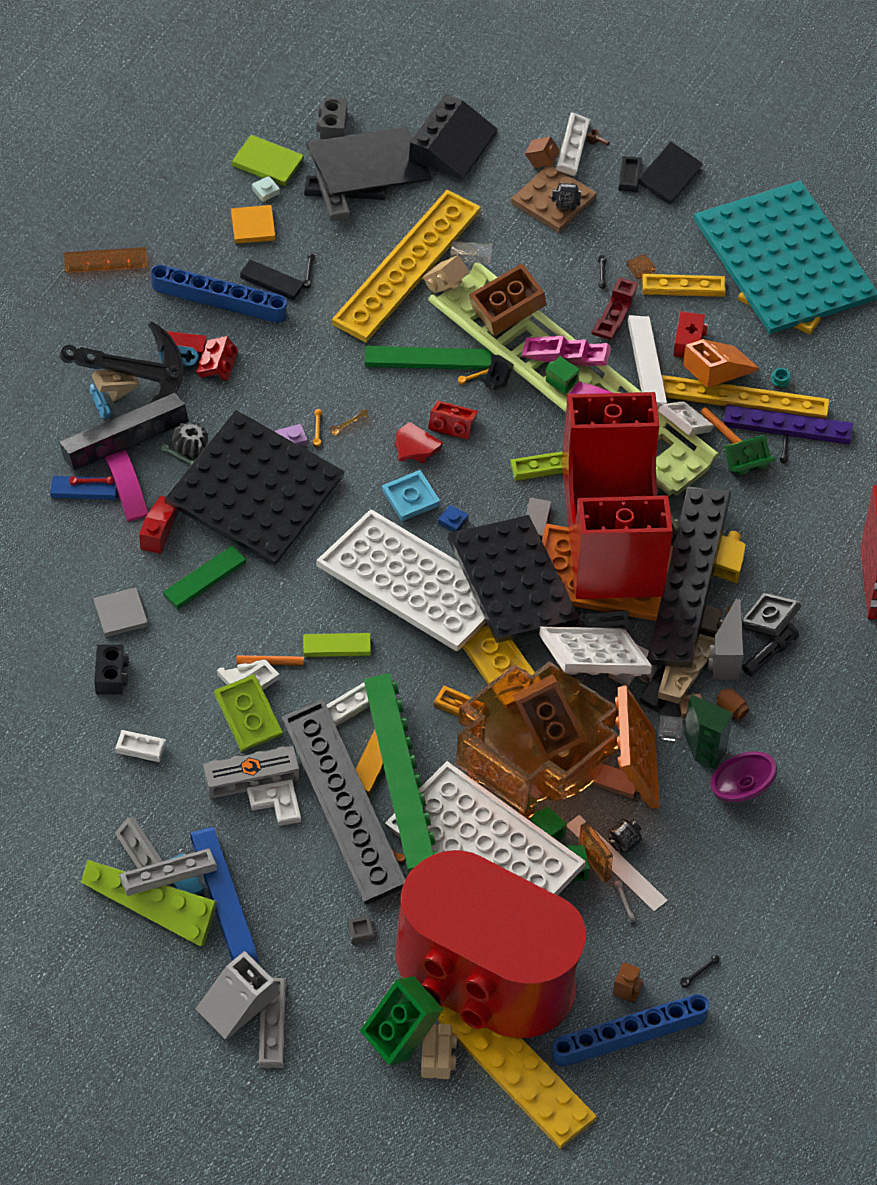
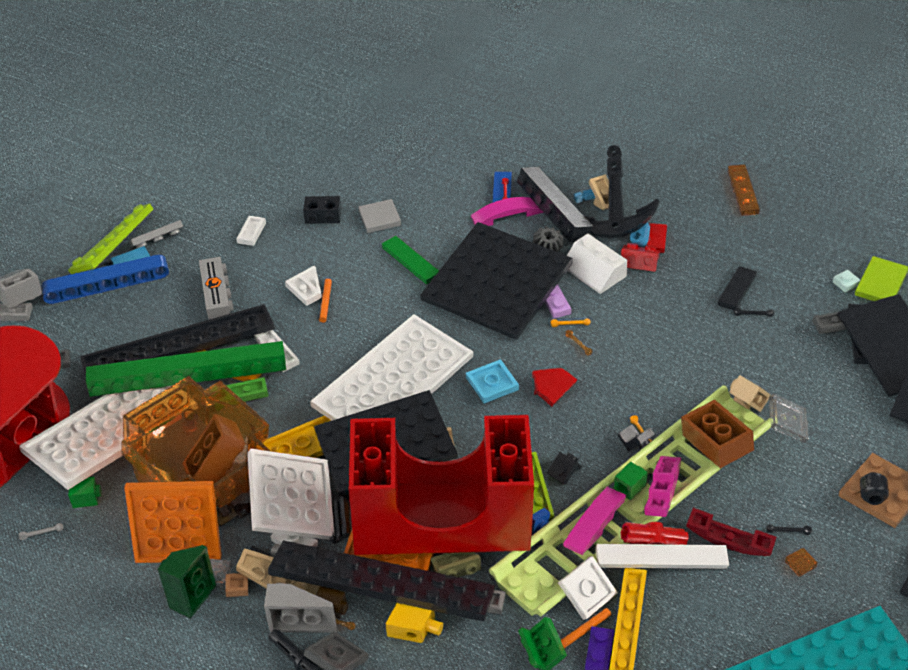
camera: 95 degrees right, 10 degrees down
light grey tile [120,848,217,896] -> none
red slope [139,496,178,554] -> none
blue beam [151,265,287,323] -> none
lime tile [213,674,283,752] -> none
light orange tile [231,205,275,244] -> none
white tile [247,779,301,826] -> none
lime tile [303,633,371,657] -> none
yellow plate [332,190,481,343] -> none
green tile [365,346,491,370] -> none
red bracket [428,401,478,440] -> none
light orange tile [434,685,484,724] -> none
blue plate [438,505,468,532] -> none
green brick [531,806,567,841] -> none
white sticker [567,815,668,911] -> none
clear orange tile [579,822,613,883] -> none
black head [607,819,642,853] -> none
yellow tile [642,274,725,297] -> none
red brick [673,311,708,358] -> none
orange slope [683,339,759,388] -> none
magenta dish [710,751,777,803] -> none
dark orange brick [716,688,750,721] -> none
none -> bright green plate [211,377,268,409]
none -> black bracket [547,452,582,485]
none -> white slope [567,234,627,294]
none -> red piece [620,522,689,545]

